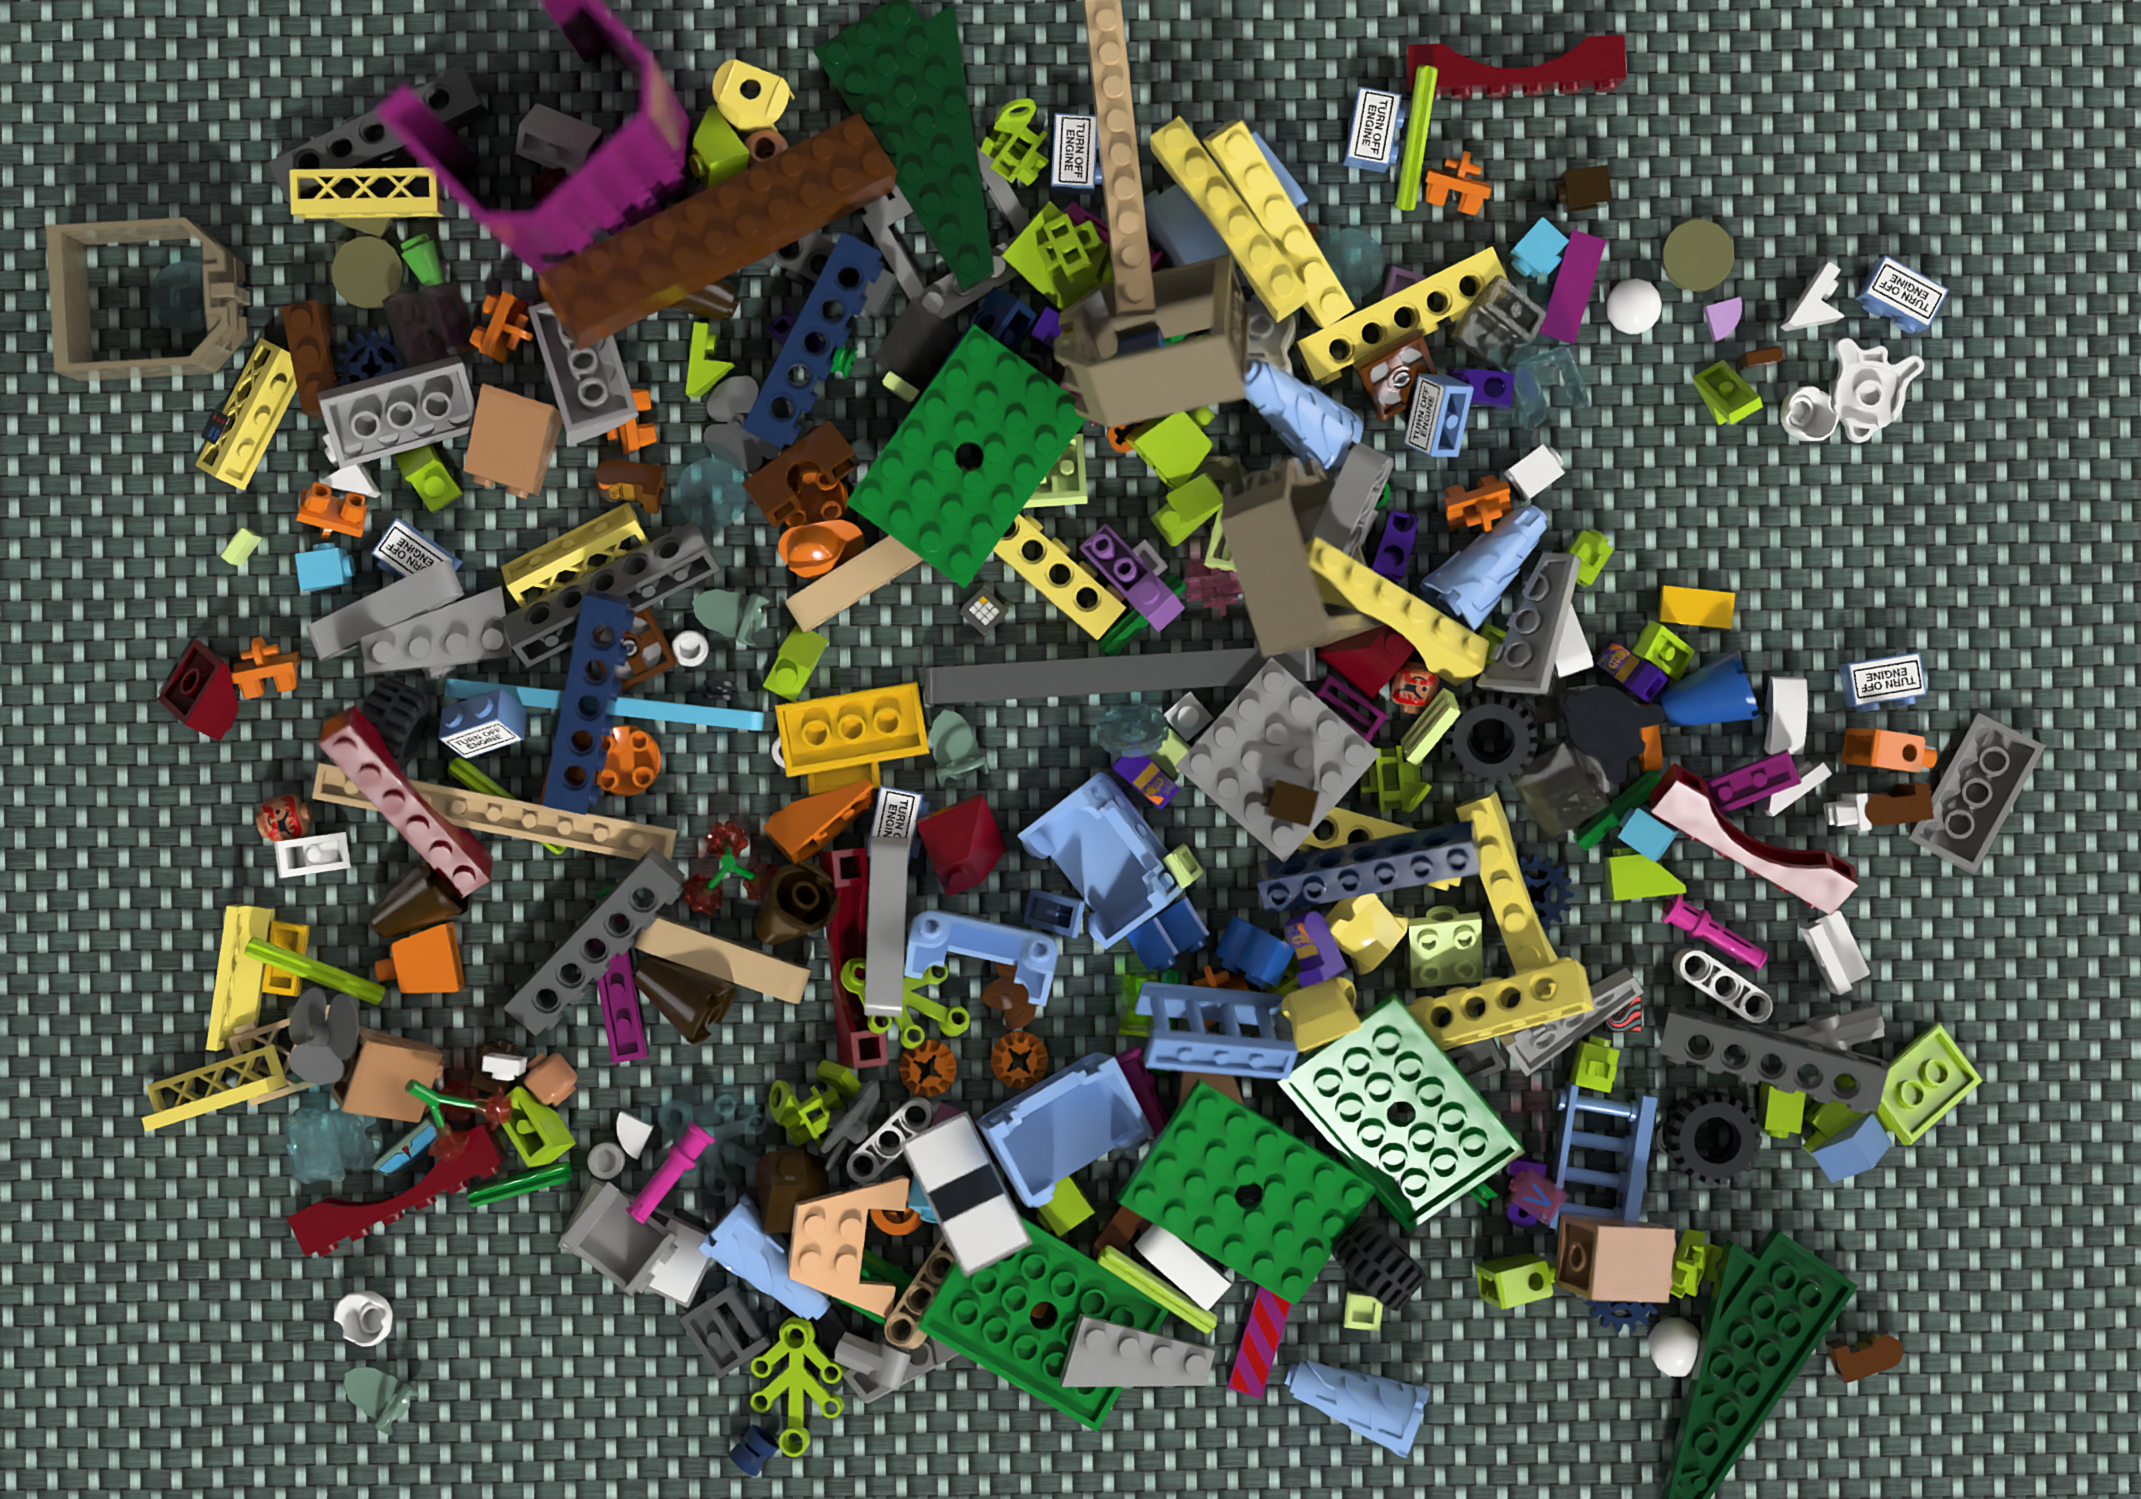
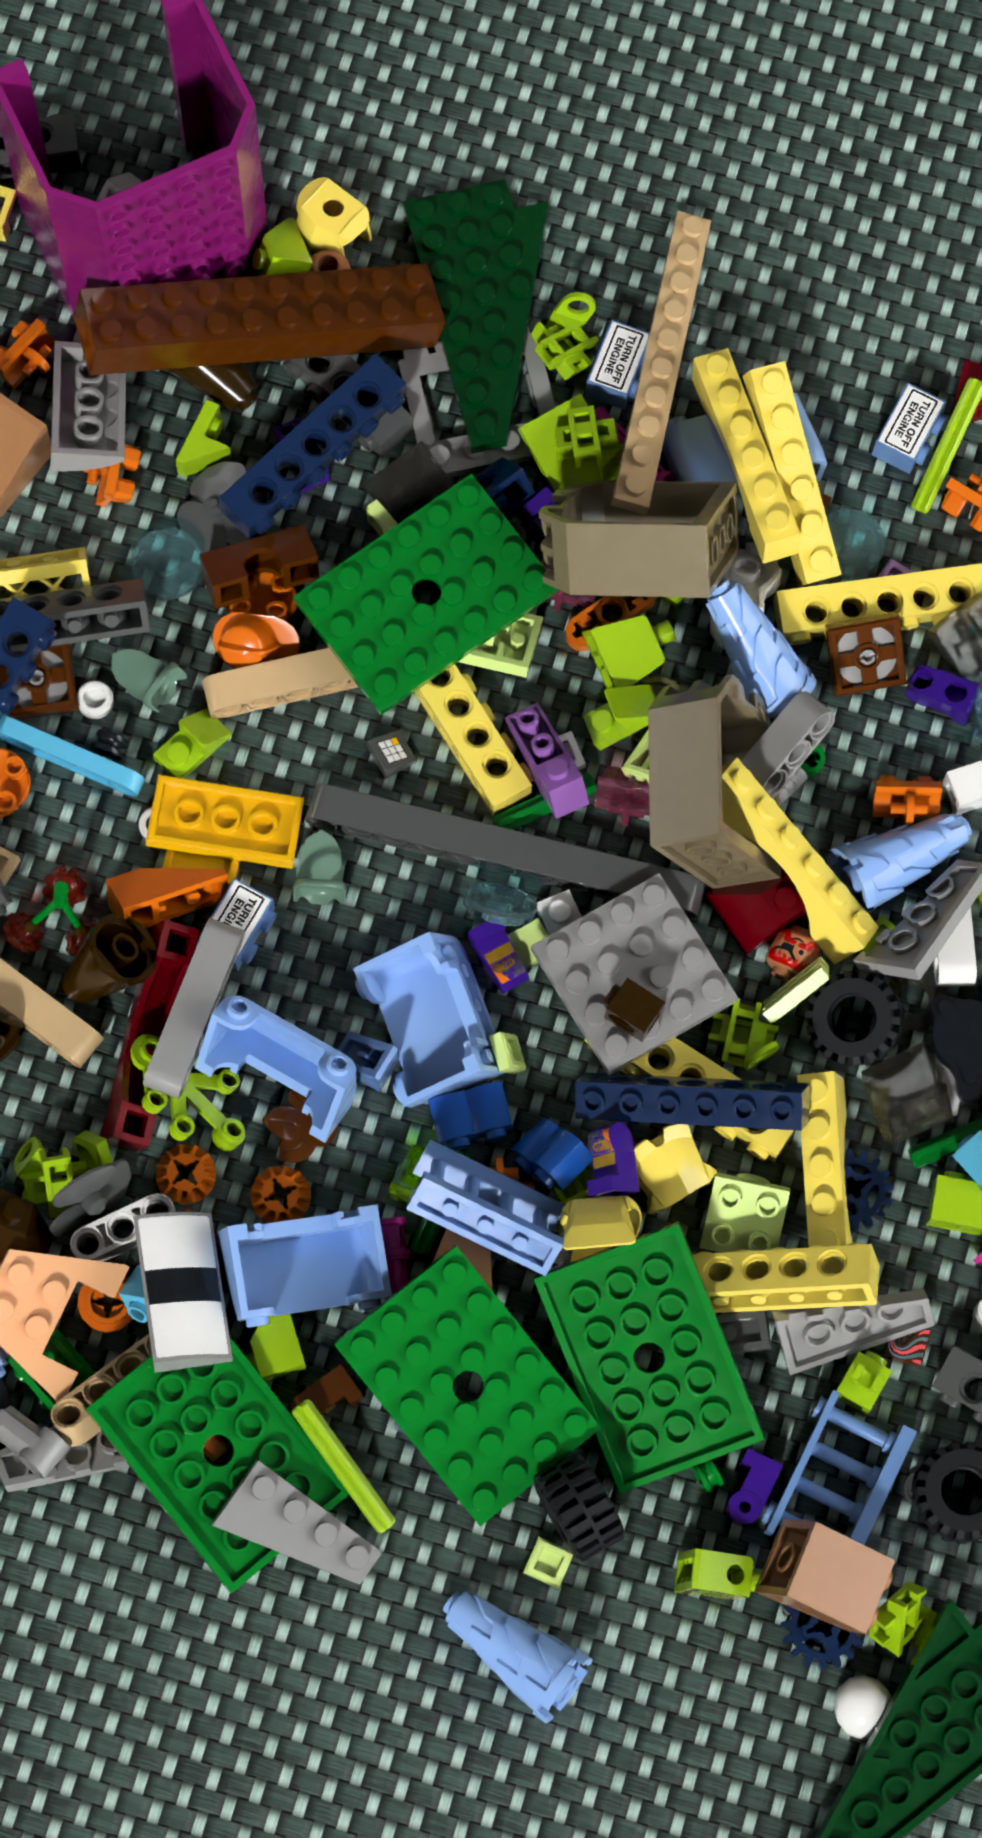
camera: 10 degrees right, 15 degrees down
reddish brown leg [595,460,666,514] -> none
green bush [830,344,858,379] -> none
dark red slope [915,792,1007,897] -> none
white beam [1134,1224,1232,1311] -> none
tile [1227,1284,1291,1399] -> none
magenta tile [1315,674,1388,743] -> none
dark purple leg [1369,509,1419,583] -> none
brick [1404,374,1474,457] -> none
clear pink brick [1508,1166,1568,1226] -> none

